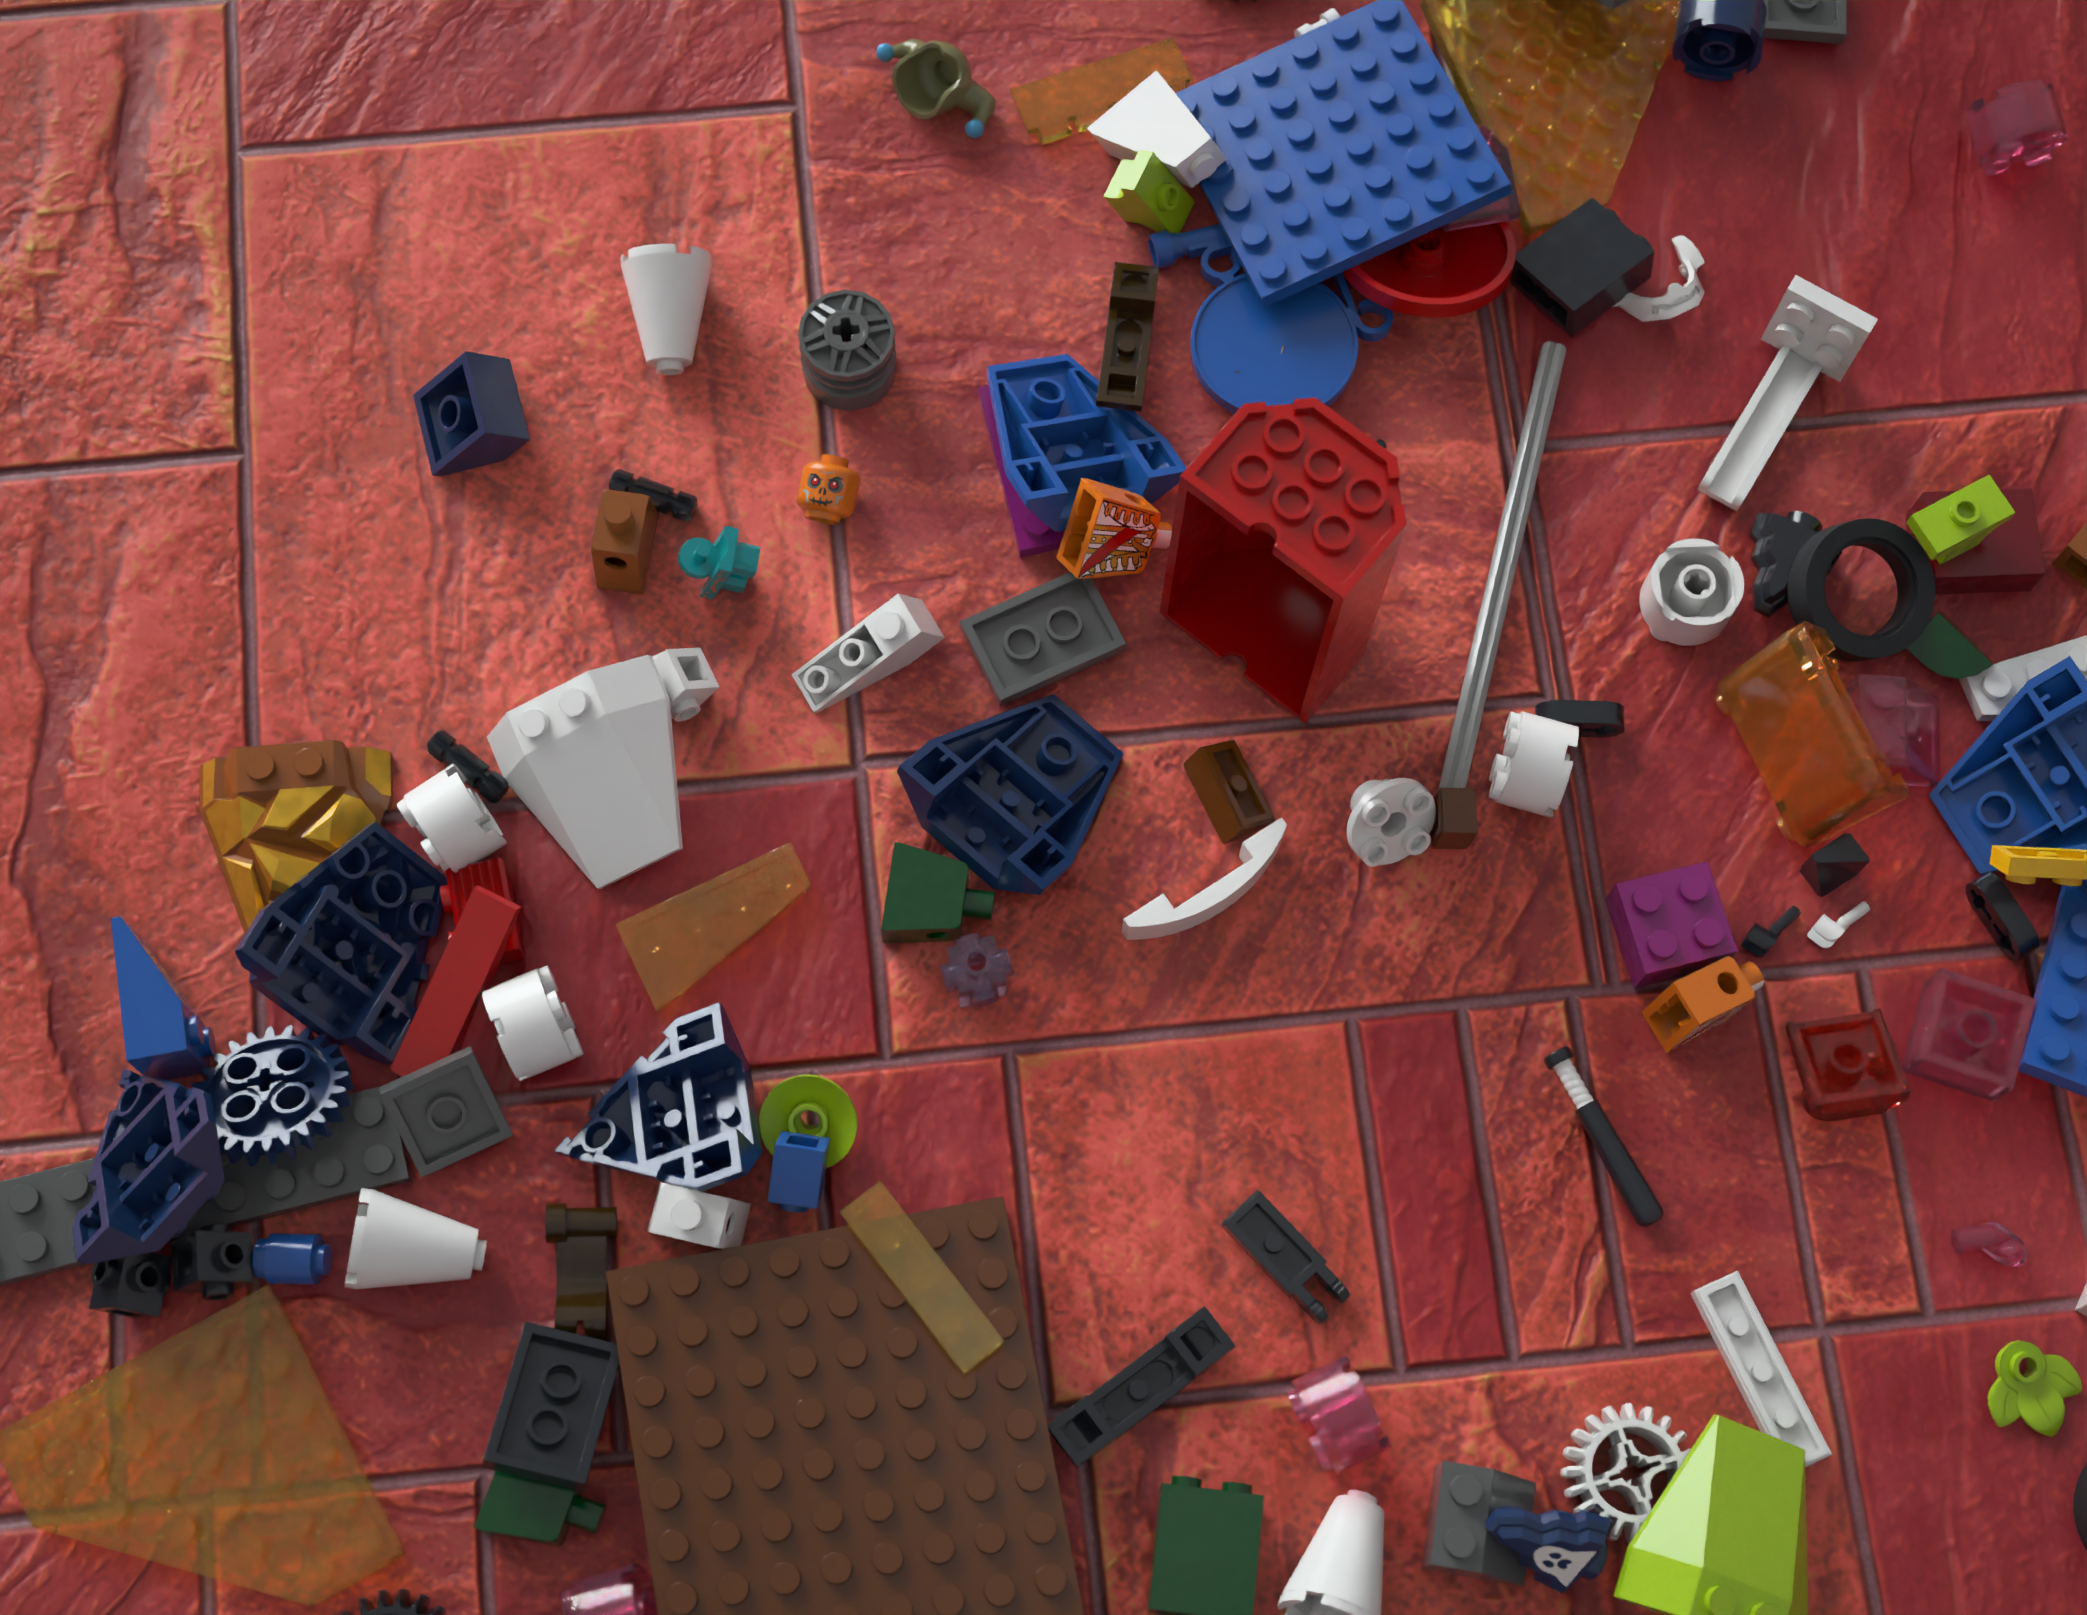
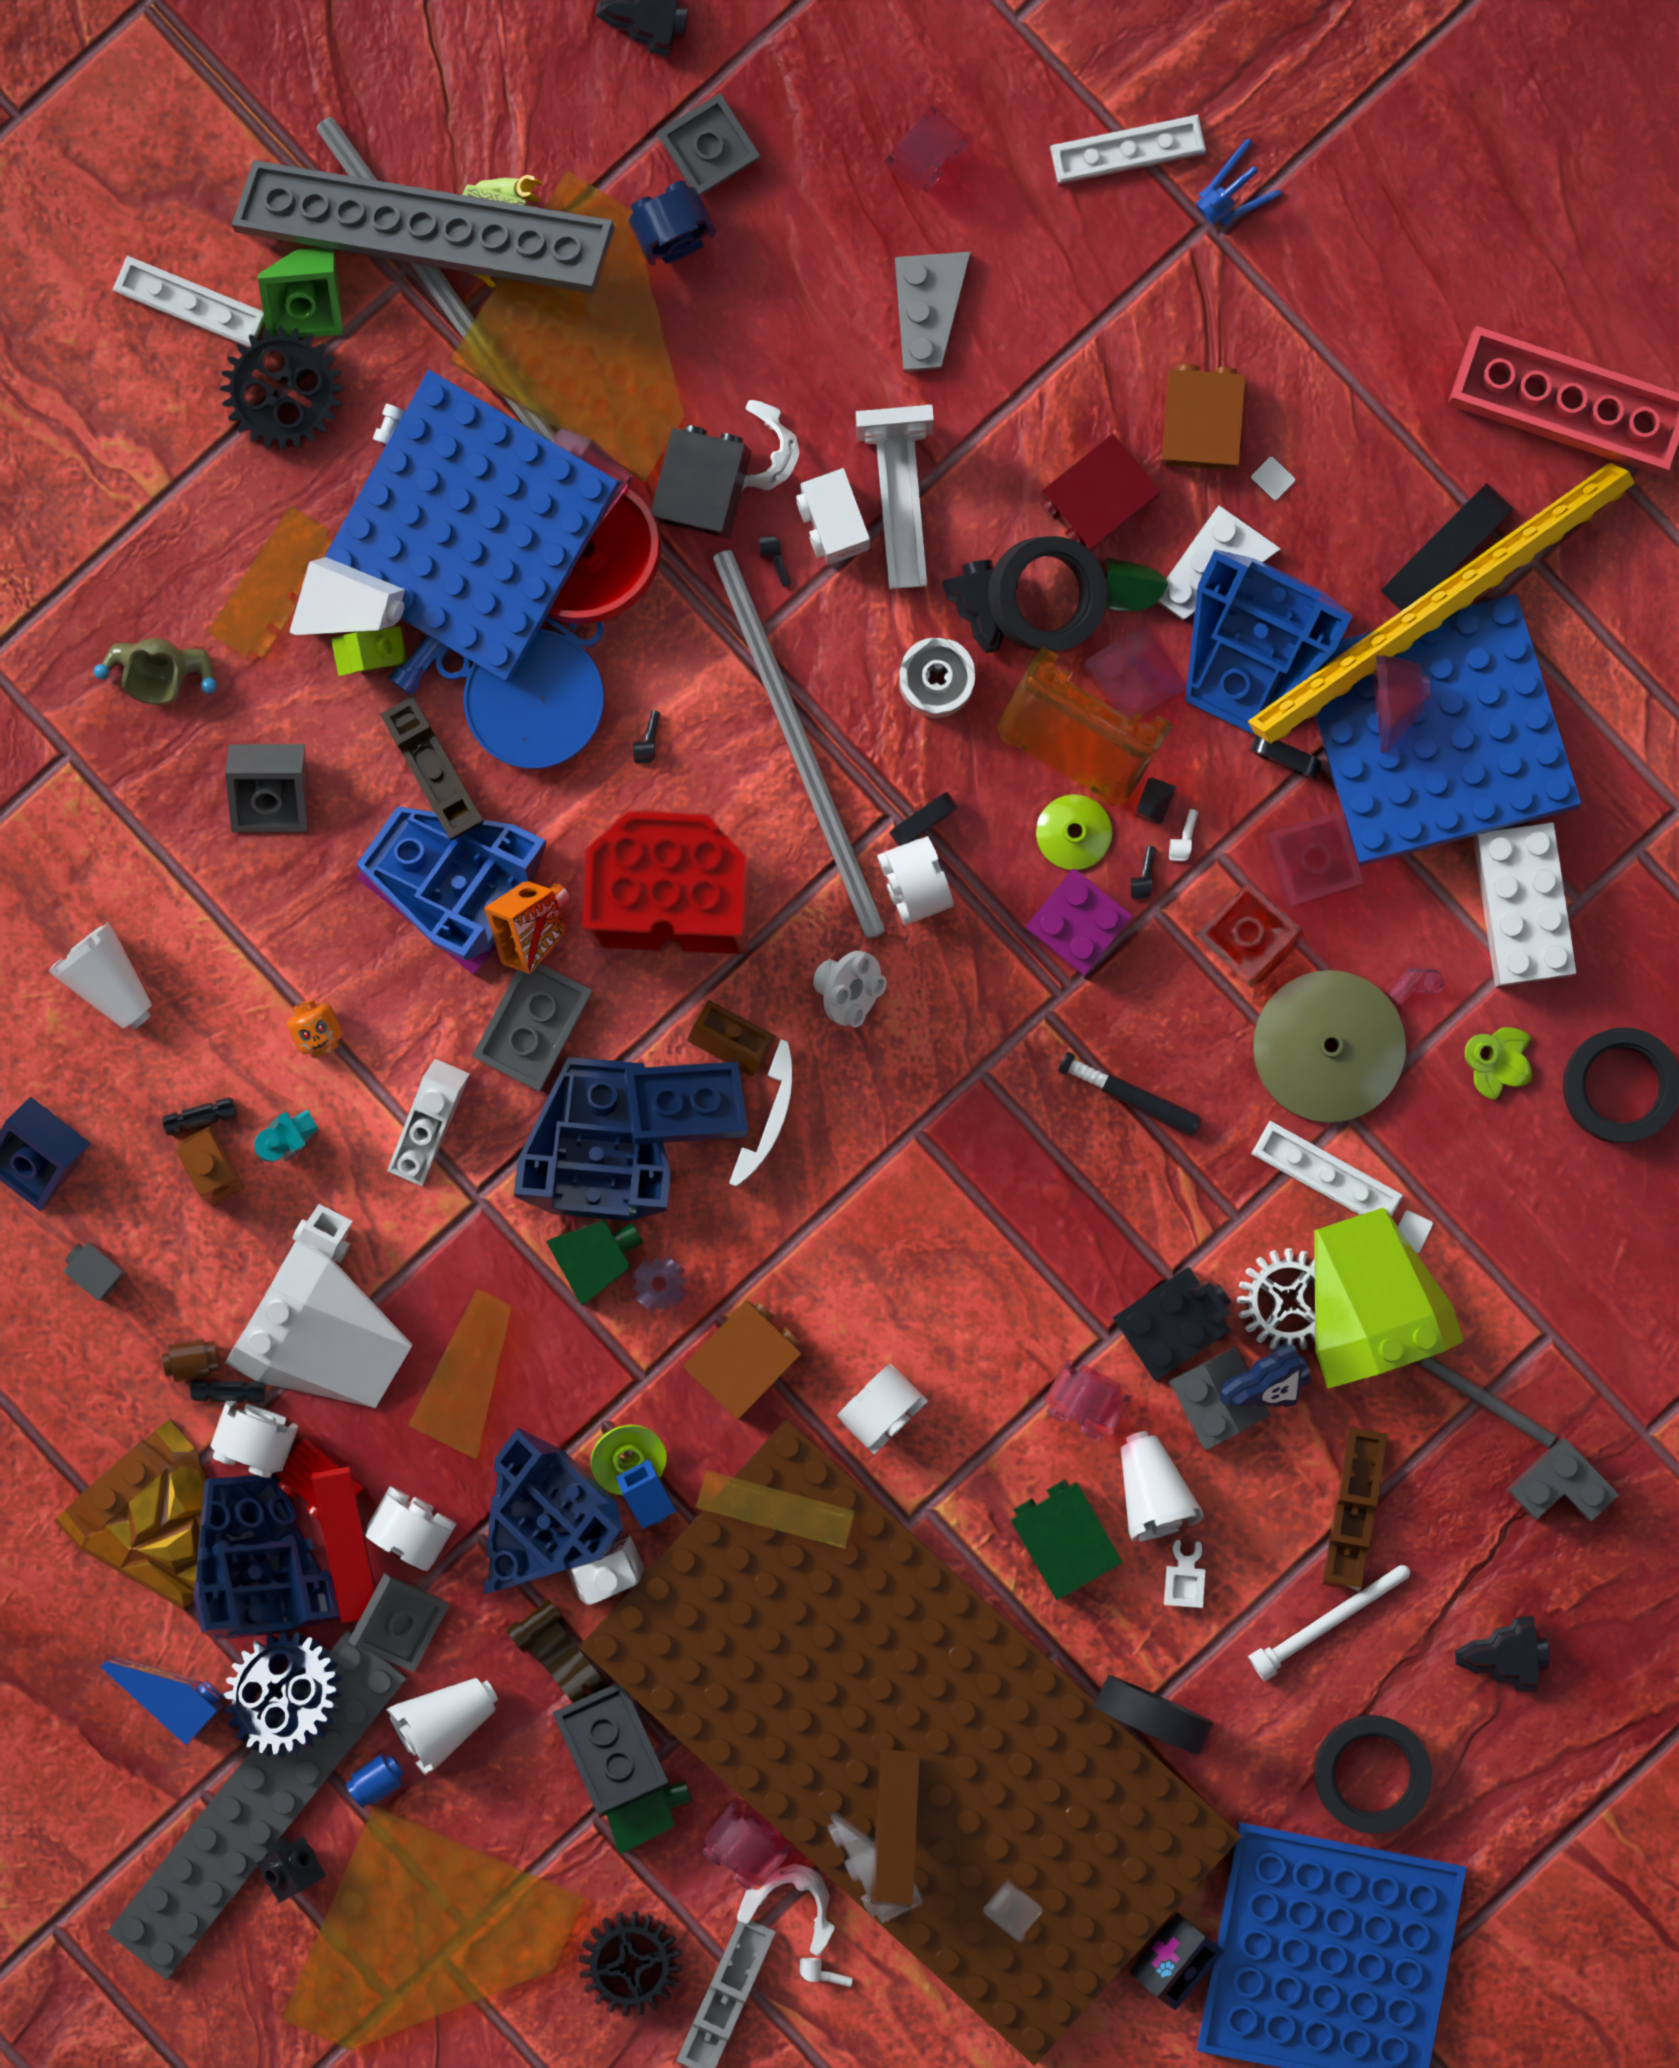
camera: 30 degrees left, 15 degrees up
dark blue wedge [73,1069,225,1265] -> none
black brick [171,1224,254,1301] -> none
dark grey wheel [798,290,897,411] -> none
black slope [1047,1306,1235,1468] -> none
black hinge [1221,1189,1351,1324] -> none
reddish brown slope [1430,787,1478,849] -> none
orange torso [1641,956,1764,1053] -> none
lime brick [1906,474,2016,565] -> none
none -> dark grey brick [63,1242,127,1301]
none -> reddish brown brick [162,1338,220,1383]
none -> dark grey slope [225,744,308,832]
none -> dark blue plate [624,1062,748,1145]
none -> dark orange brick [682,1300,802,1420]
none -> black hand [759,536,791,587]
none -> white brick [796,468,870,565]
none -> white brick [837,1364,928,1454]
none -> light grey wing [895,252,970,372]
none -> lime dish [1036,795,1112,870]
none -> black bracket [1112,1267,1232,1381]
none -> olive dish [1253,970,1406,1123]
none -> white sticker [1398,1210,1433,1253]

